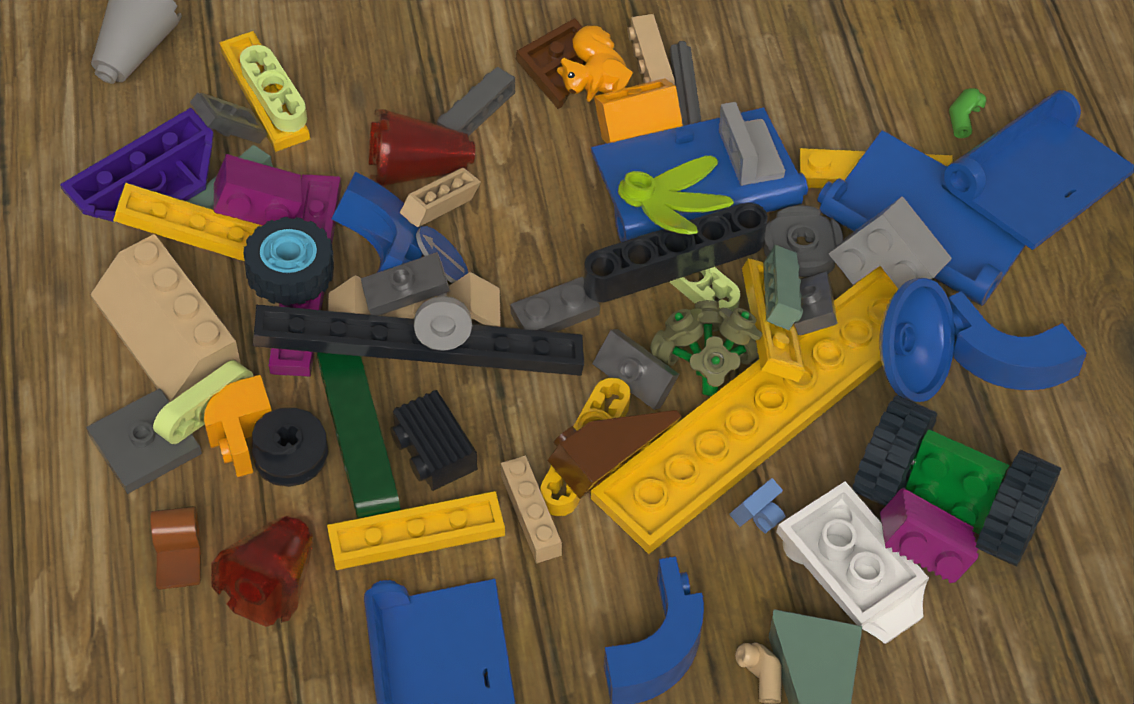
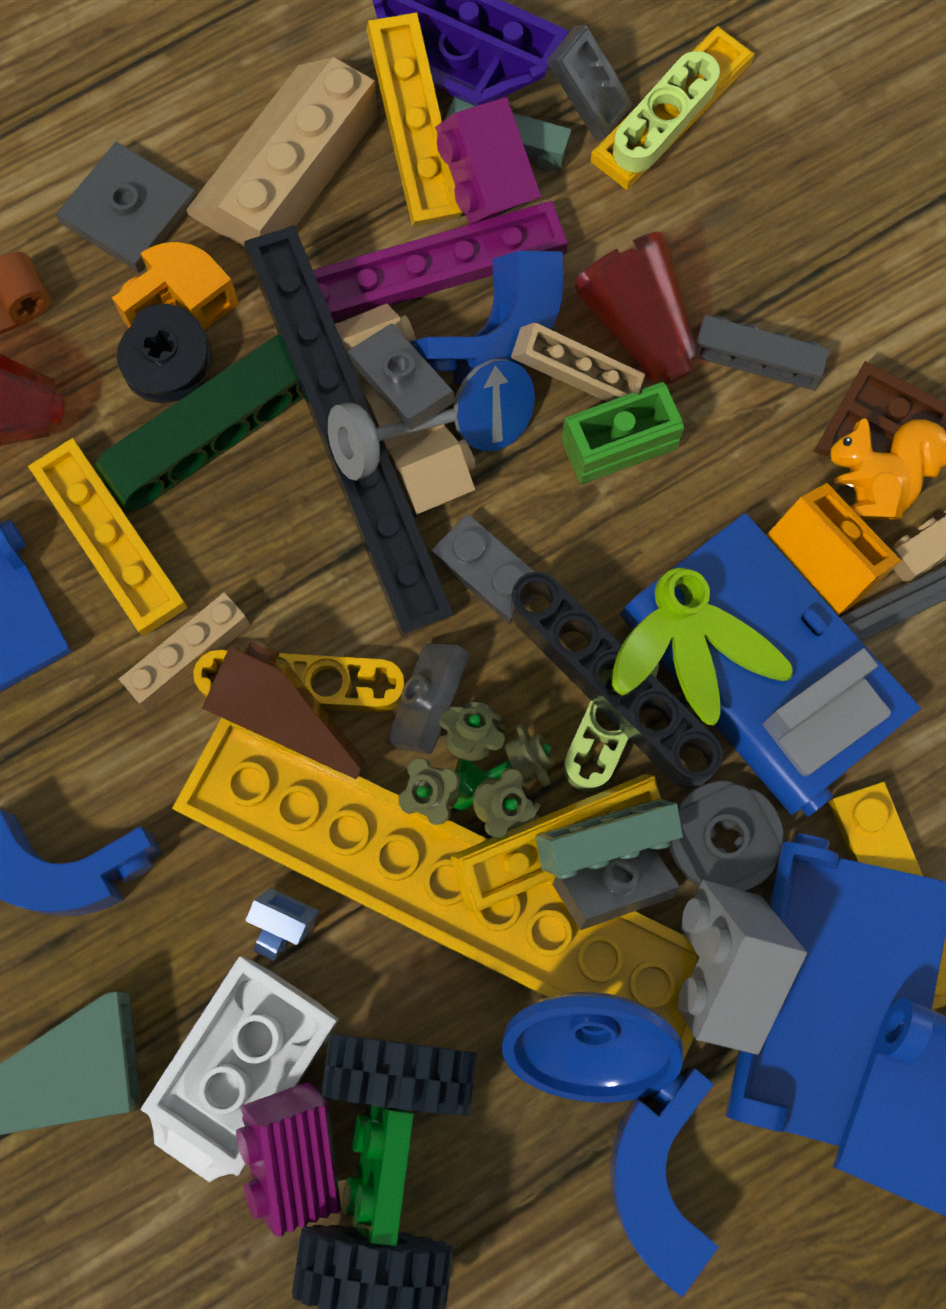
camera: 70 degrees right, 20 degrees up
yellowish green beam [153,360,253,444] -> none
black wheel [243,217,334,306] -> none
black brick [390,390,478,491] -> none
tan arm [735,643,782,704] -> none
none -> bright green brick [561,382,684,485]

